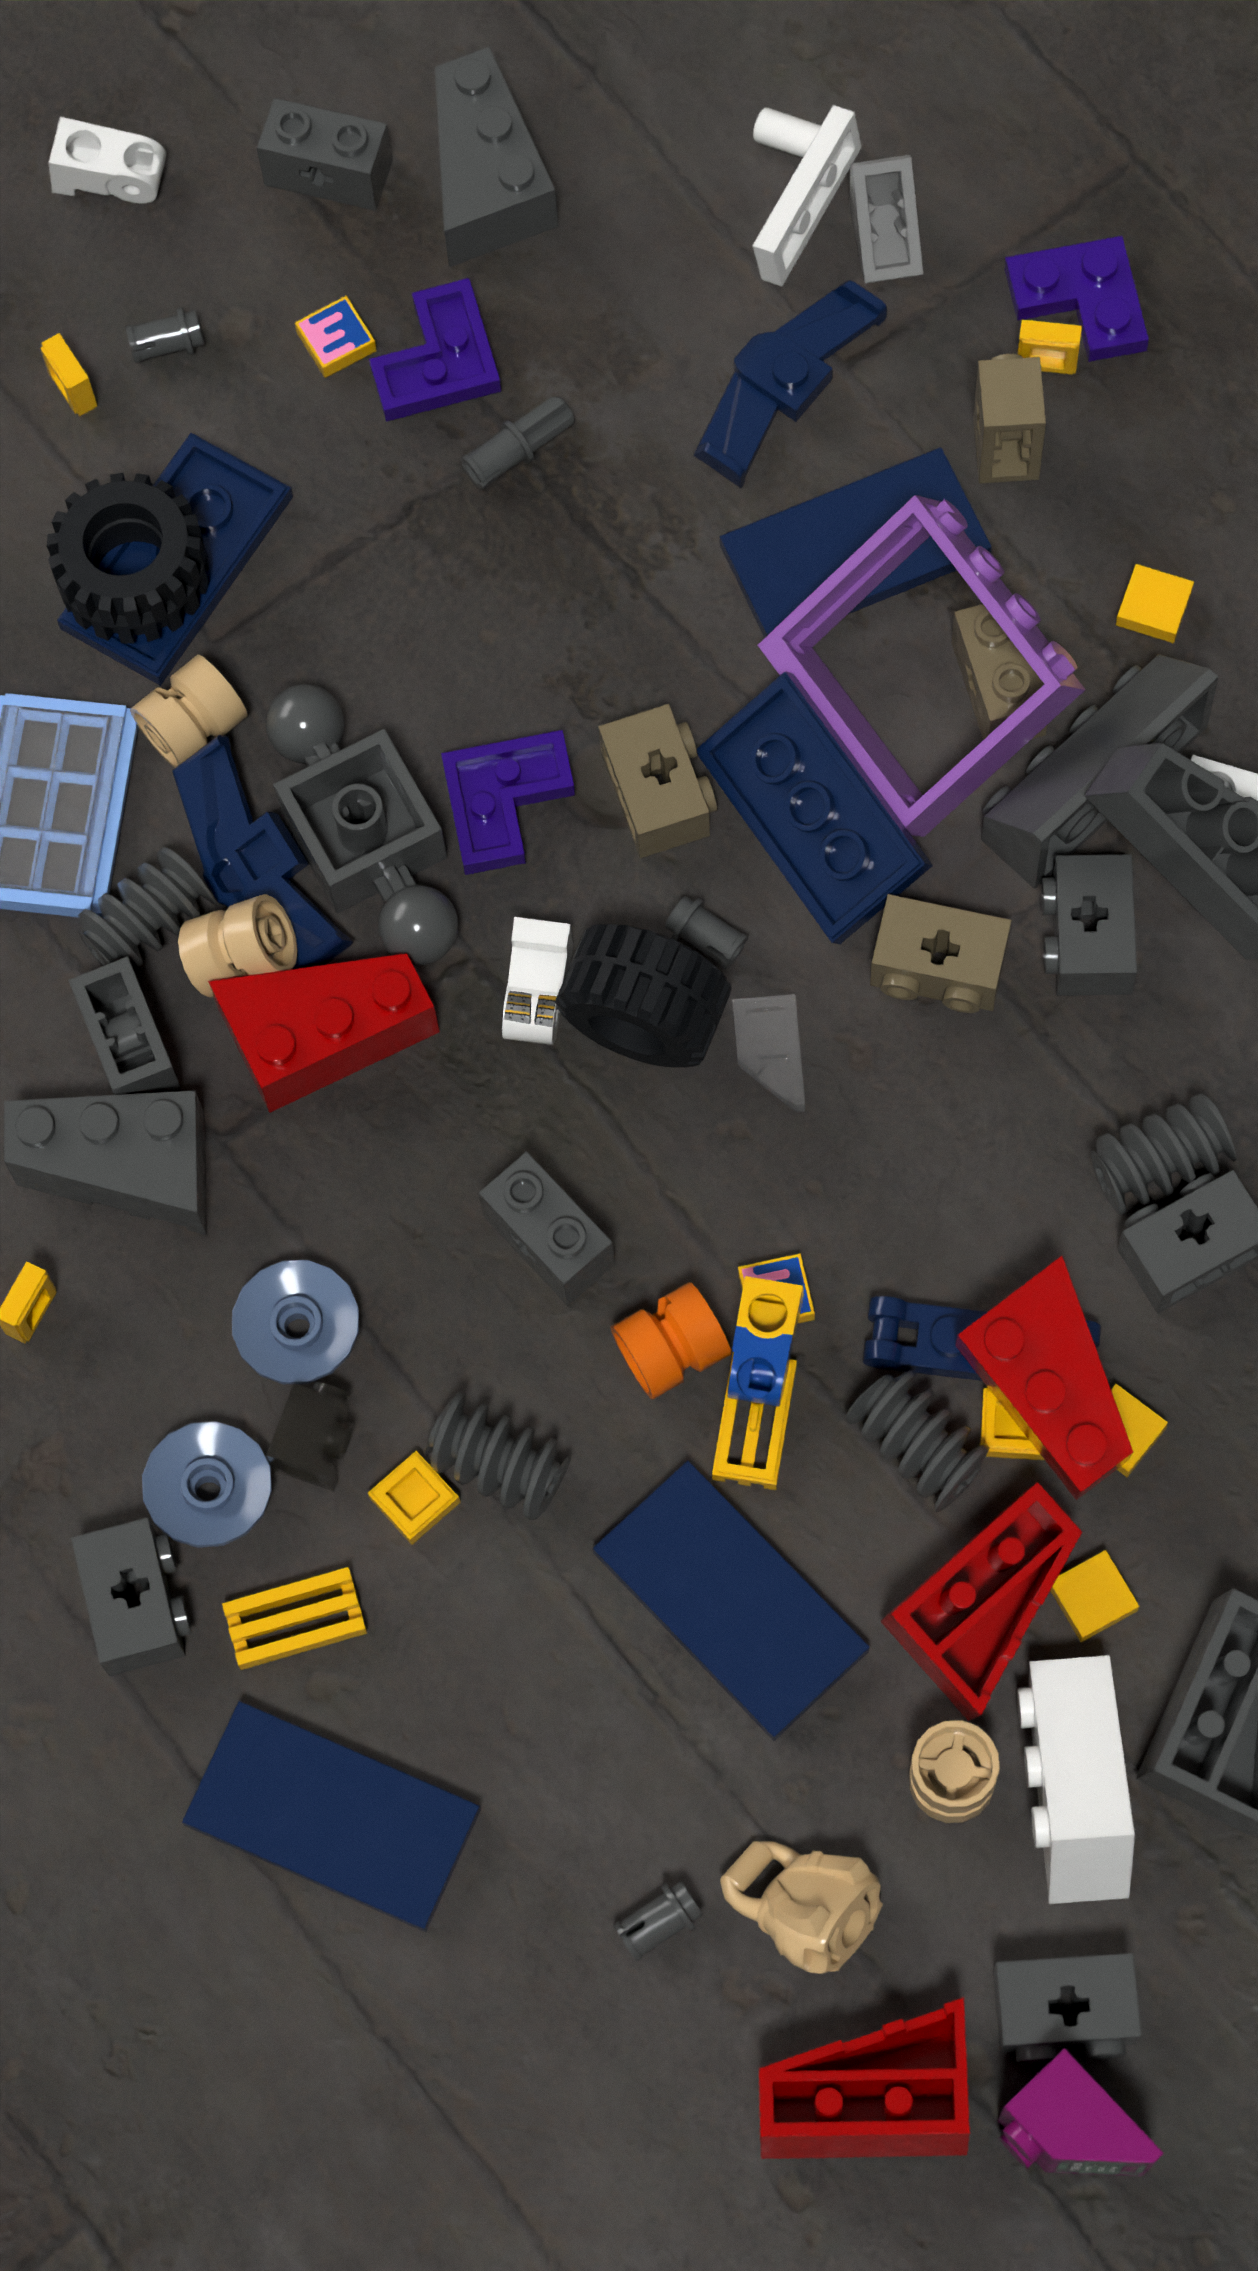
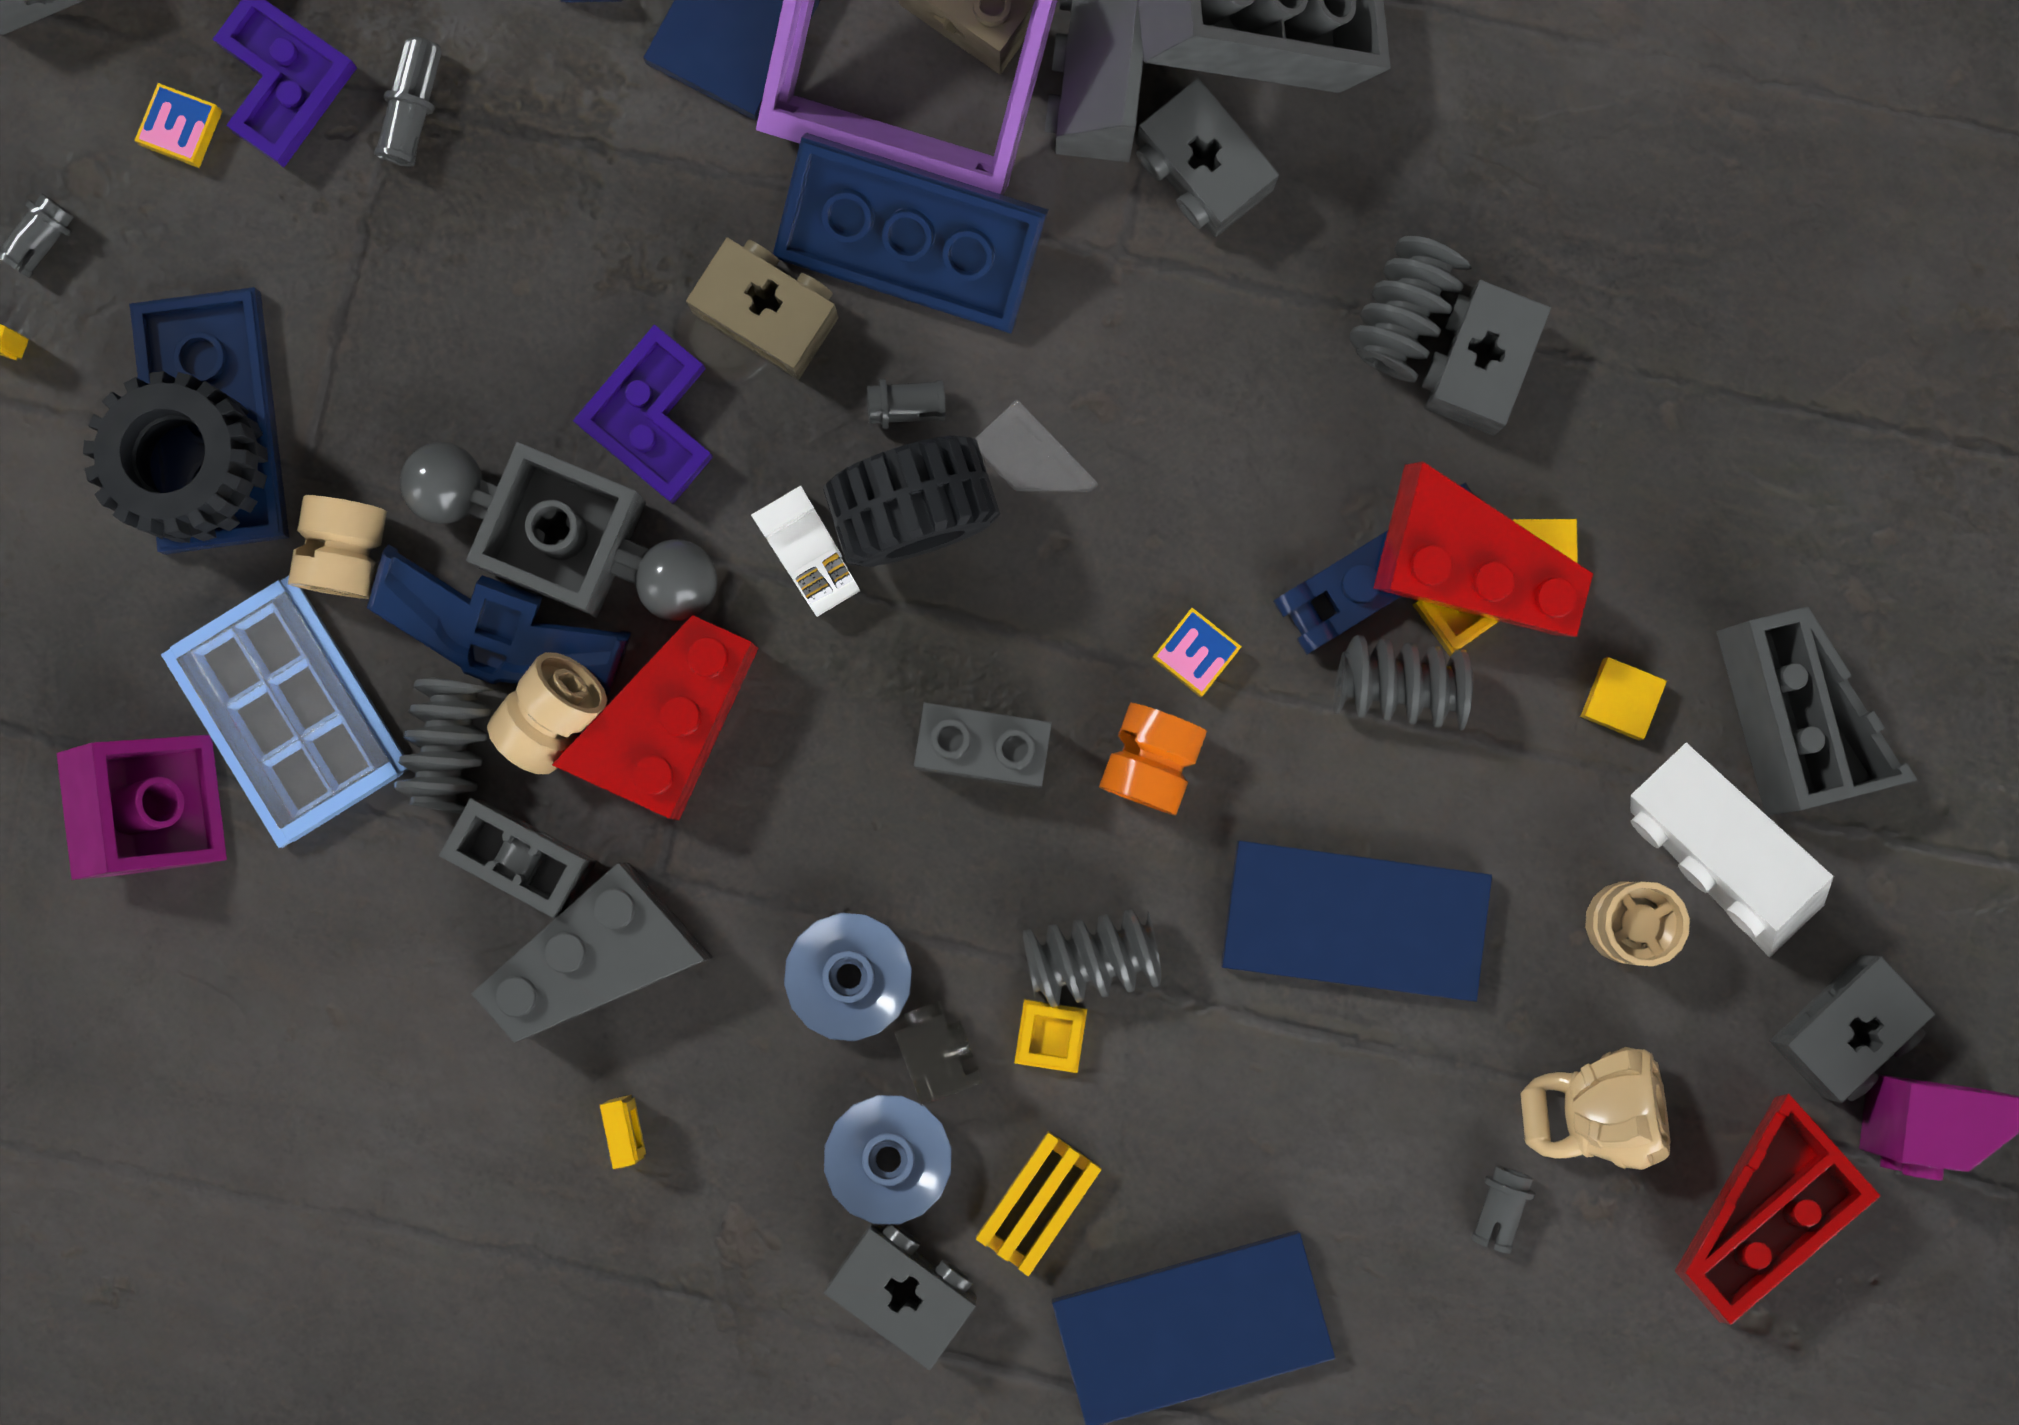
camera: 45 degrees left, 15 degrees up
yellow tile [712,1352,797,1490] -> none
leg [728,1276,804,1407] -> none
dark tan brick [870,894,1012,1013] -> none
red wedge [880,1482,1082,1721] -> none

